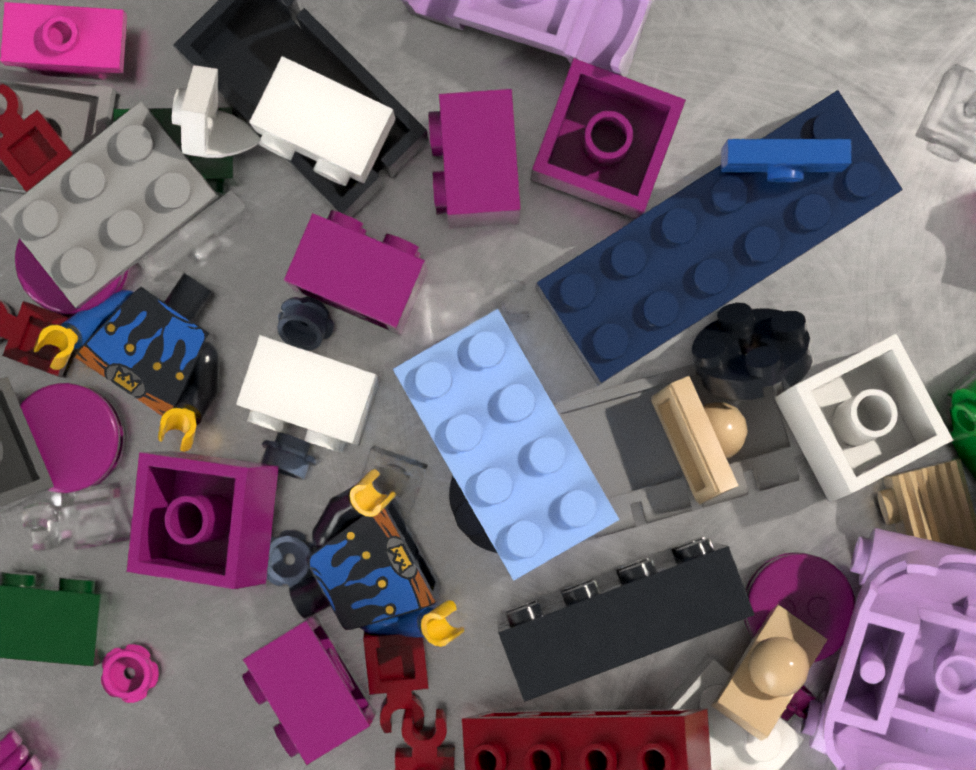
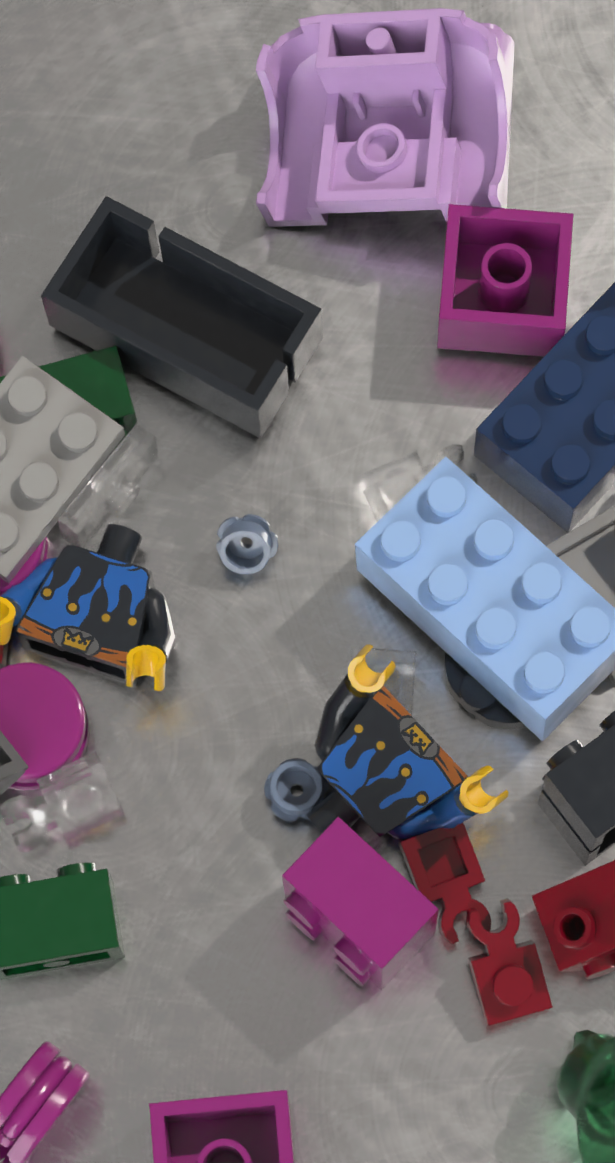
camera: 10 degrees left, 15 degrees down
dark pink plate [101,644,159,703] -> none
magenta brick [126,451,279,589] -> none
white plate [172,65,260,158] -> none
white brick [236,335,381,453] -> none
white brick [249,56,395,186] -> none
sand blue plate [260,432,317,480] -> none
magenta brick [284,210,428,336] -> none
magenta brick [428,89,521,229] -> none

